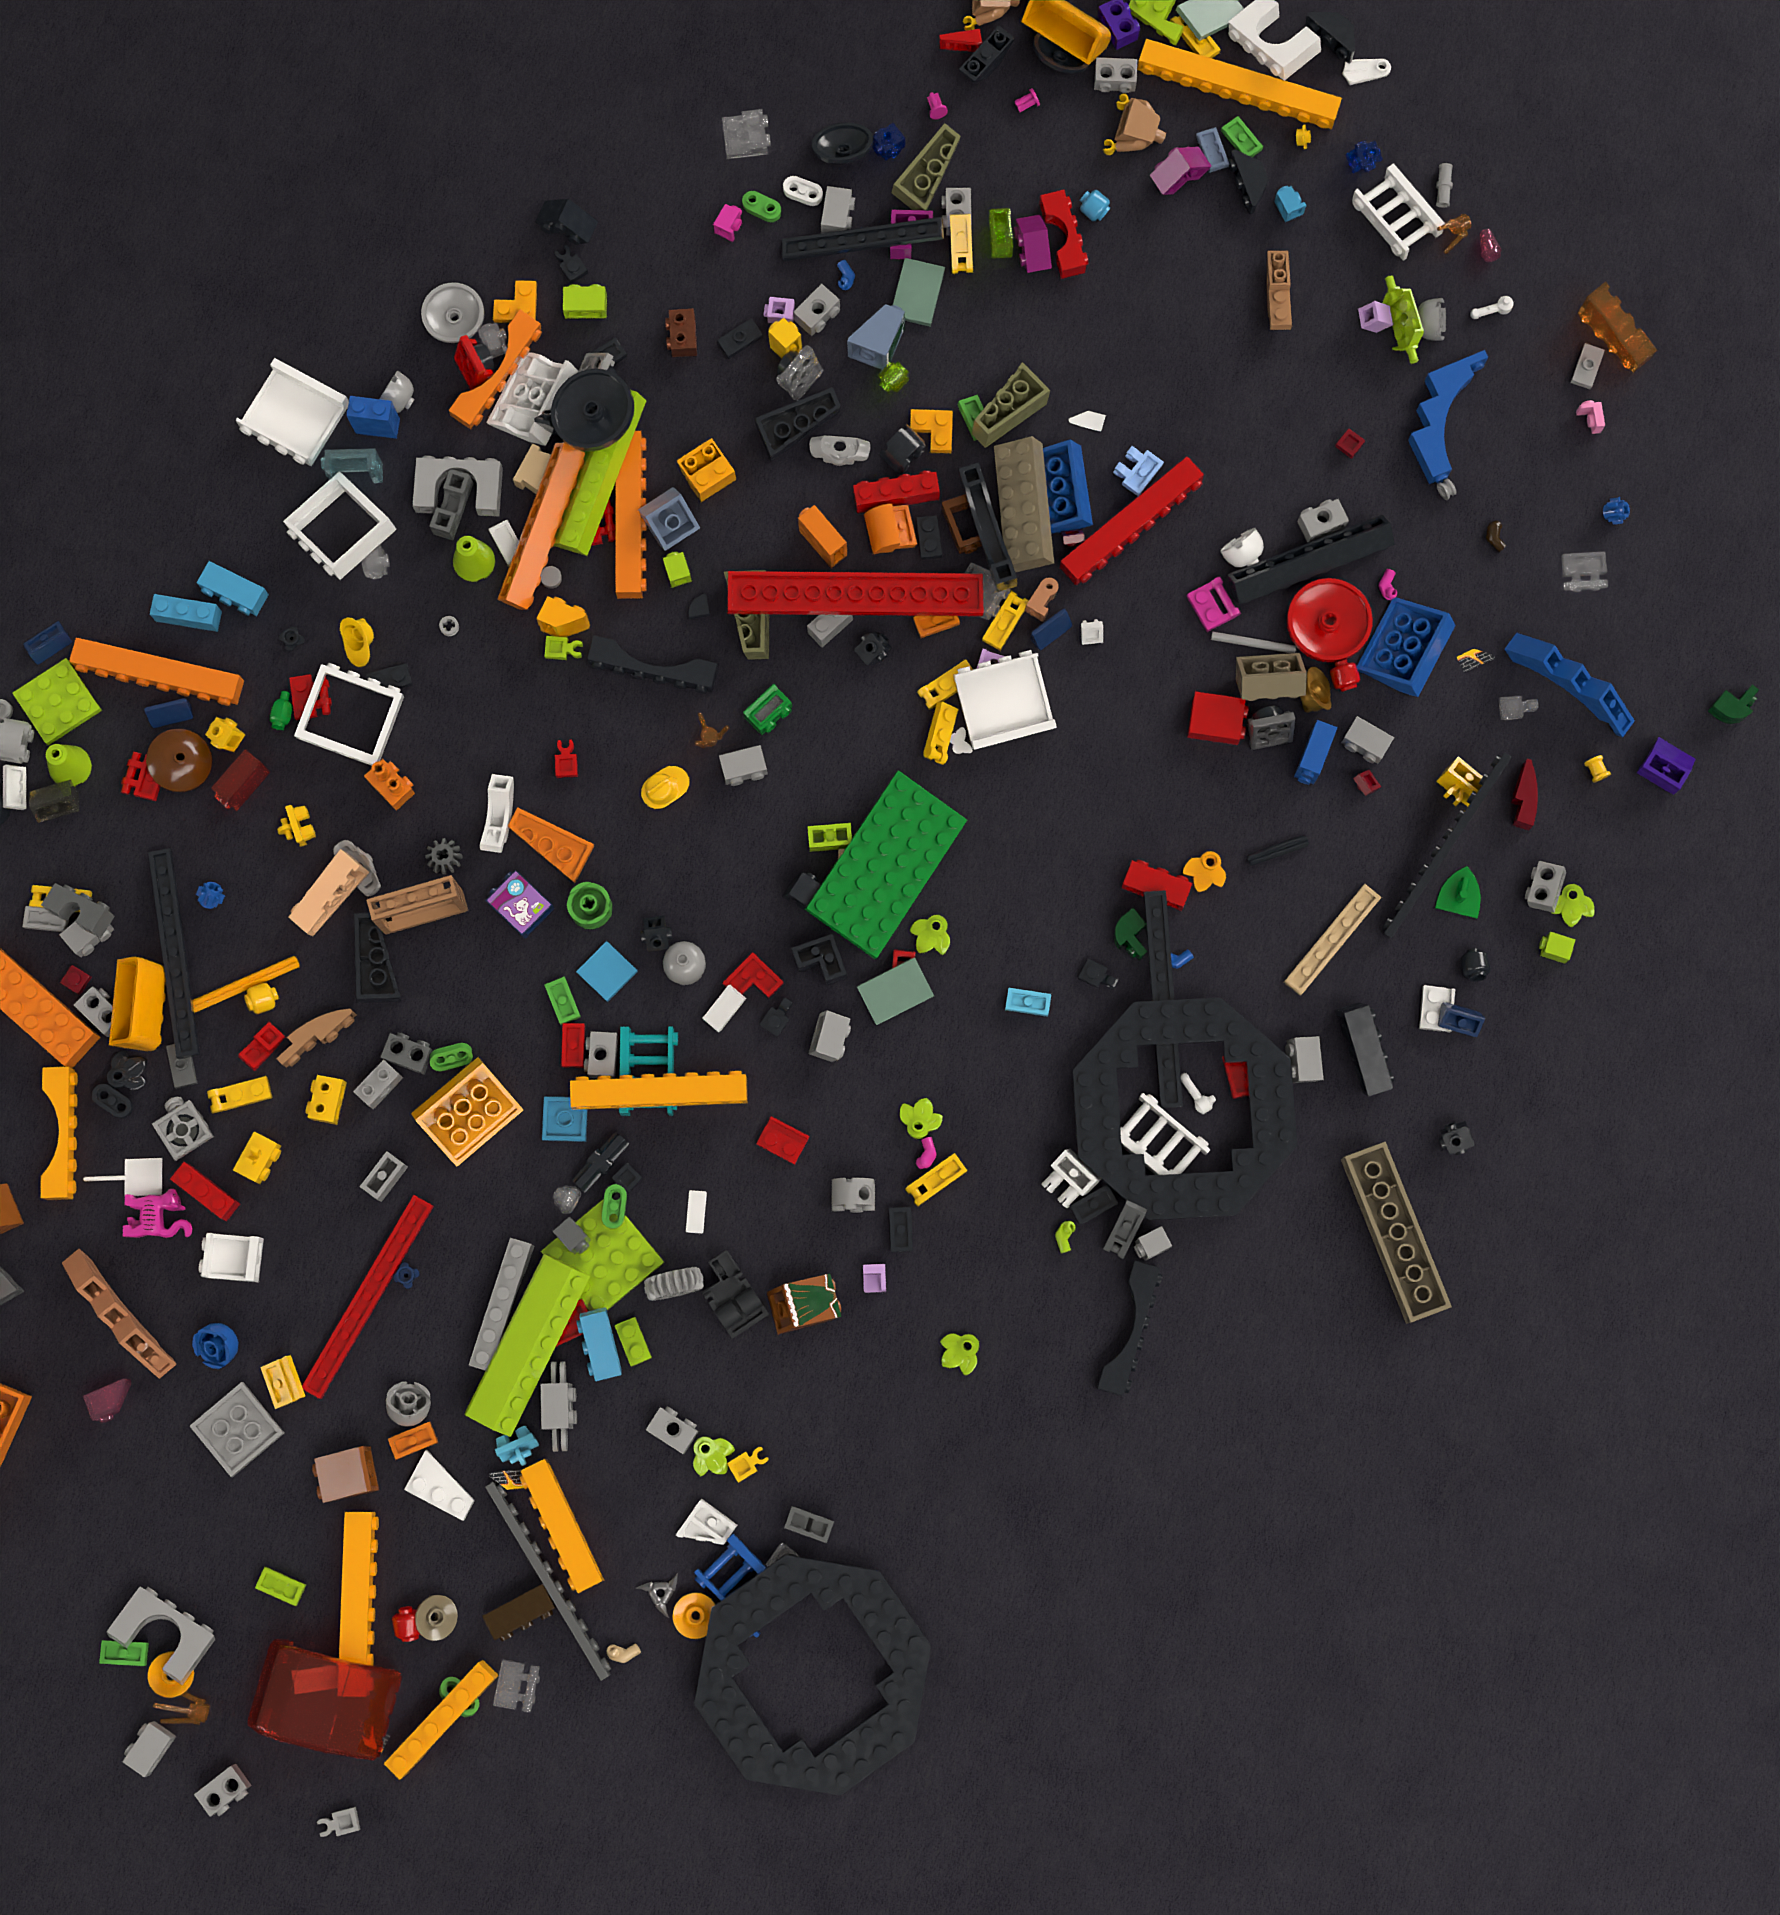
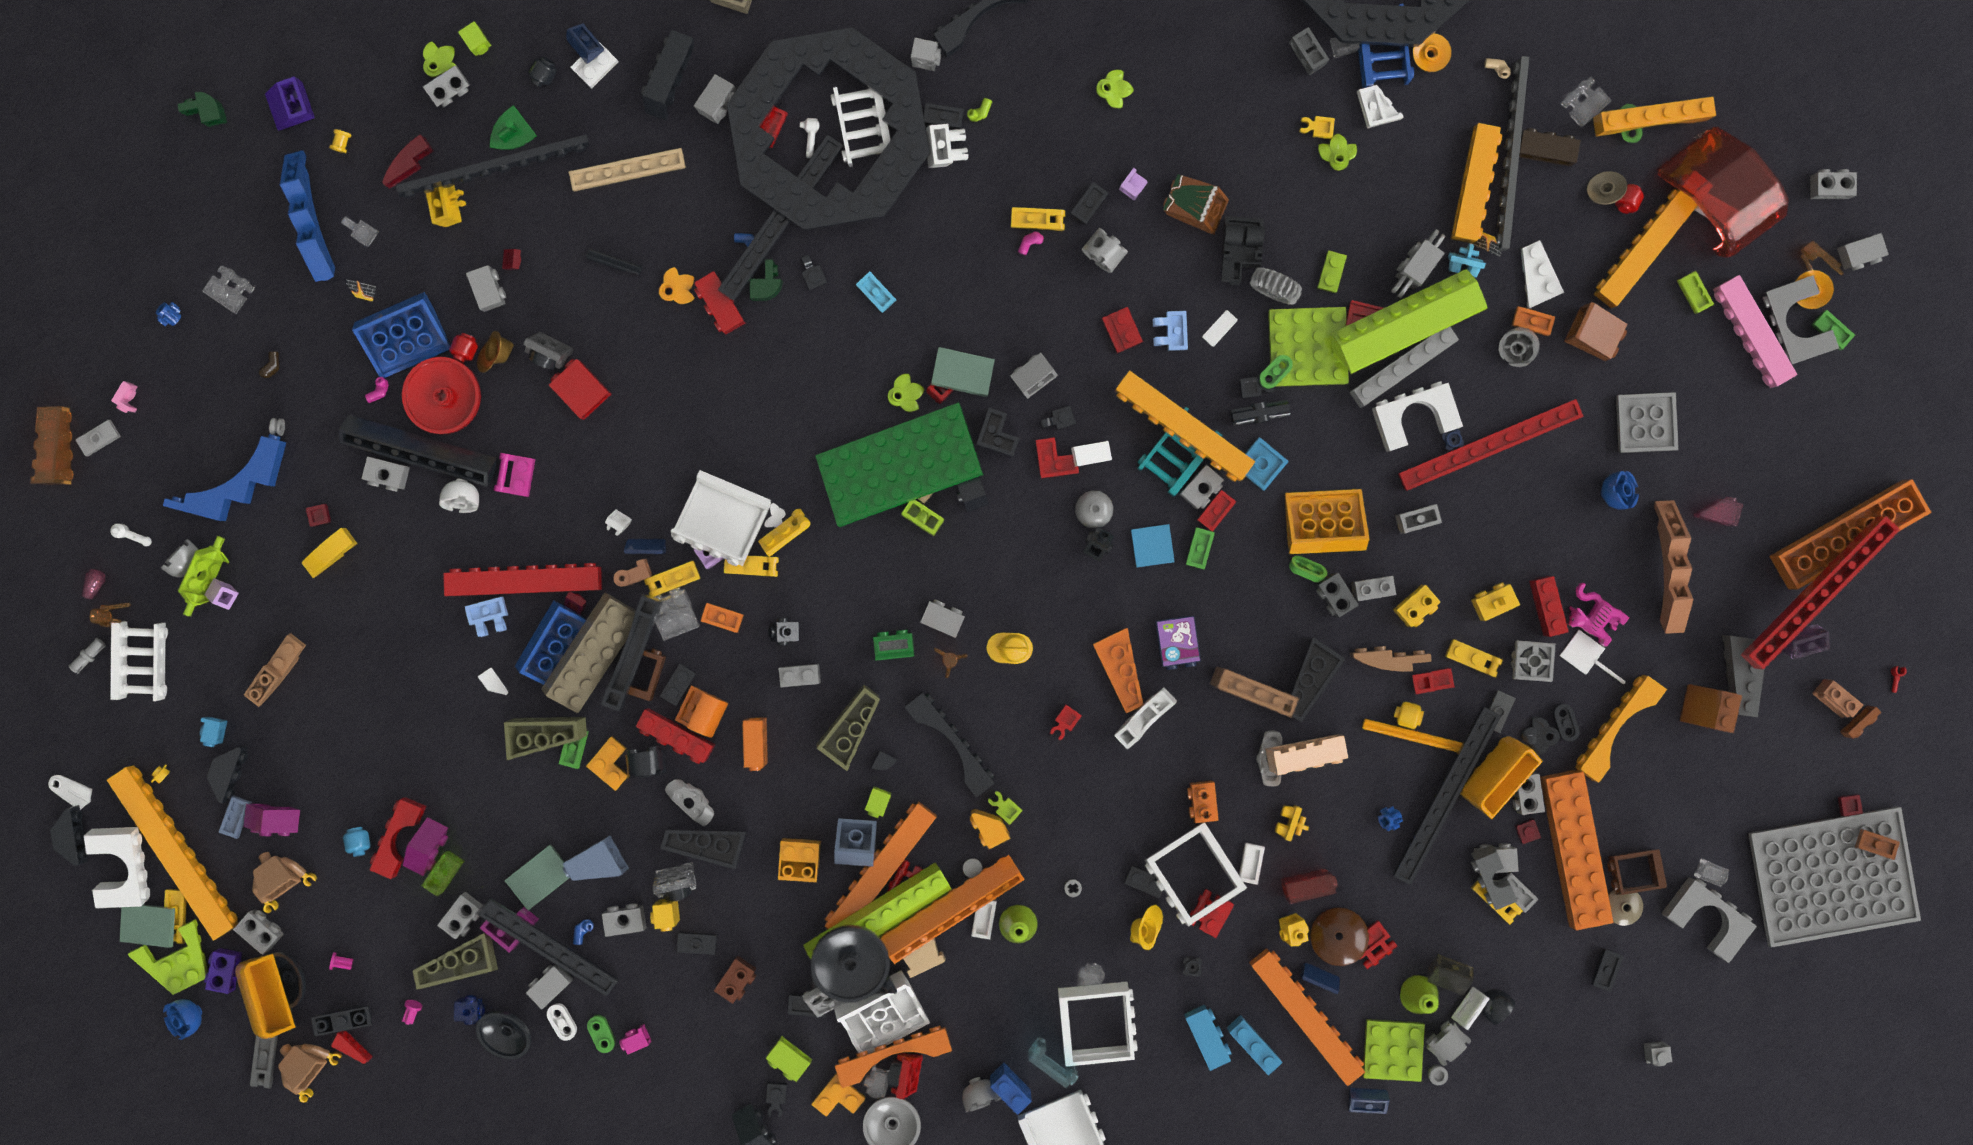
camera: 145 degrees left, 10 degrees up
light grey bush [165,1097,184,1116] -> none
white panel [199,1233,264,1282] -> none
yellow plate [260,1355,305,1409] -> none
green plant [270,691,292,730] -> none
light grey plate [317,1807,360,1837] -> none
light grey arch [413,456,503,516] -> none
dark grey gear [425,838,463,875] -> none
dark grey arch [429,469,473,540] -> none
clear cone [553,1185,581,1214] -> none
dark grey brick [553,1217,591,1254] -> none
bright green brick [567,882,612,929] -> none
dark azure brick [576,1307,622,1381] -> none
flat silver piece [637,1573,678,1618] -> none
light grey brick [646,1406,699,1454] -> none
clear plate [722,109,771,159] -> none
red plate [728,571,984,616] -> none
lavender brick [764,297,795,323] -> none
clear neon green head [879,361,909,393] -> none
lime plate [900,1098,943,1139] -> none
yellow plate [950,213,973,274] -> none
dark grey plate [1103,1200,1147,1259] -> none
light grey bar [1211,632,1296,654] -> none
bright green plate [1221,116,1263,157] -> none
dark tan brick [1236,653,1306,701] -> none
blue brick [1294,720,1338,785] -> none
clear blue brick [1345,140,1383,173] -> none
none -> yellow slope [302,528,357,578]
none -> light blue plate [1152,311,1188,351]
none -> white tile [1239,843,1265,885]
none -> white arch [1372,381,1463,452]
none -> bright pink brick [1713,275,1798,388]

